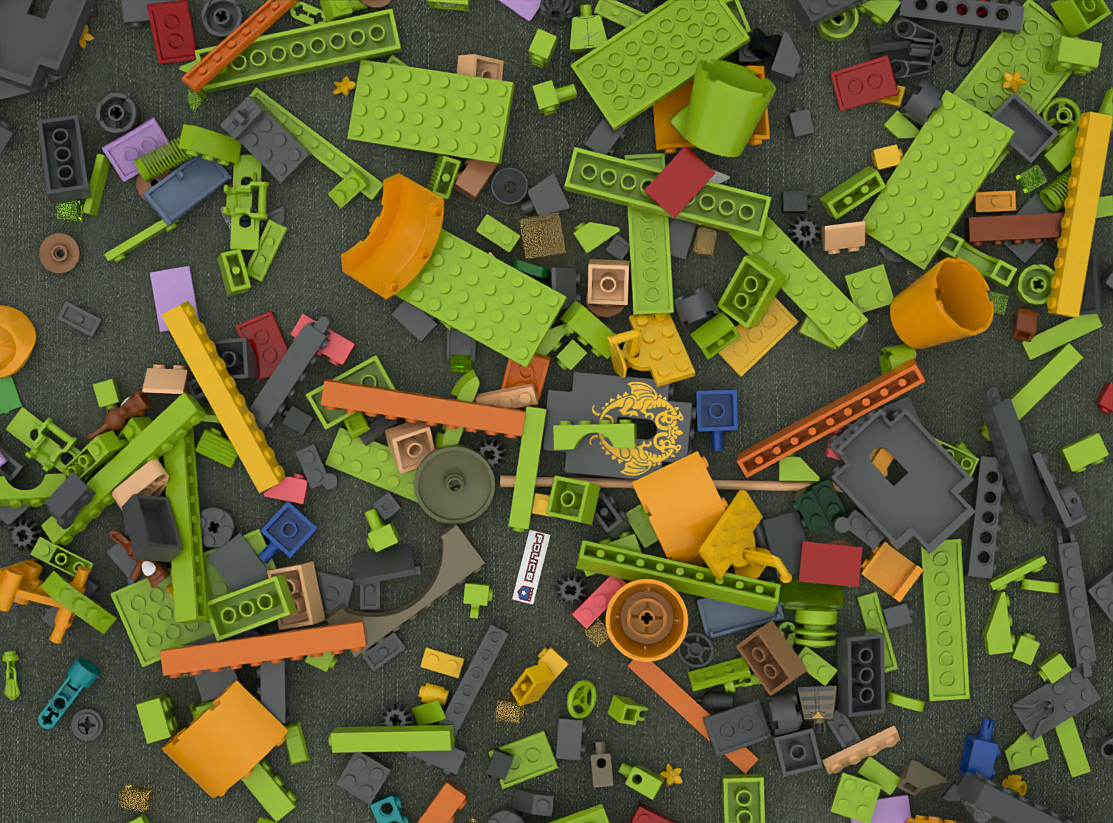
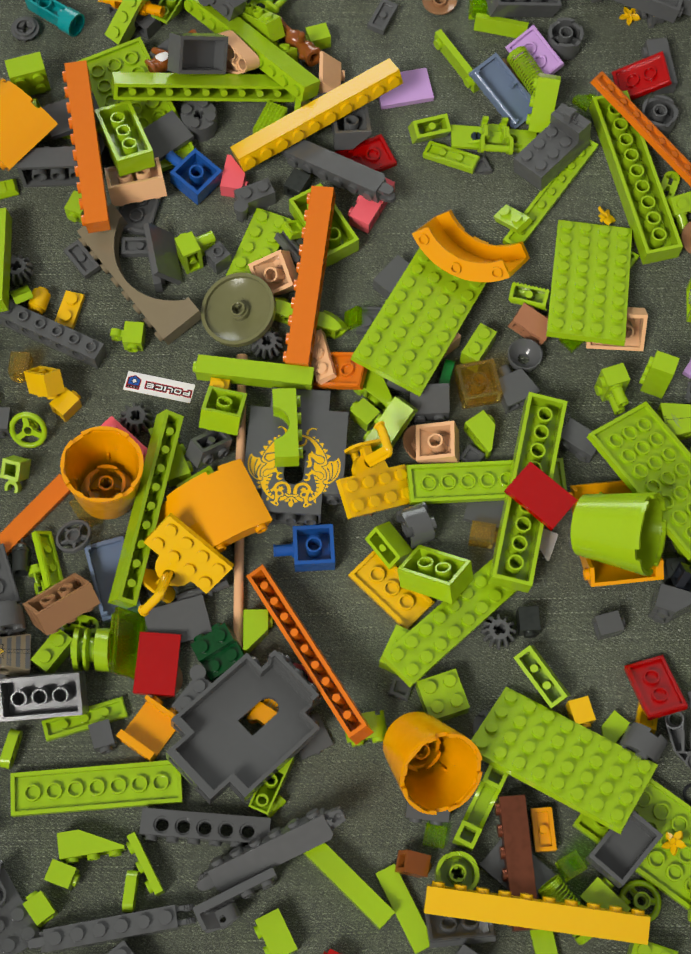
camera: 85 degrees right, 20 degrees down
light nougat slope [819,221,865,254] -> none

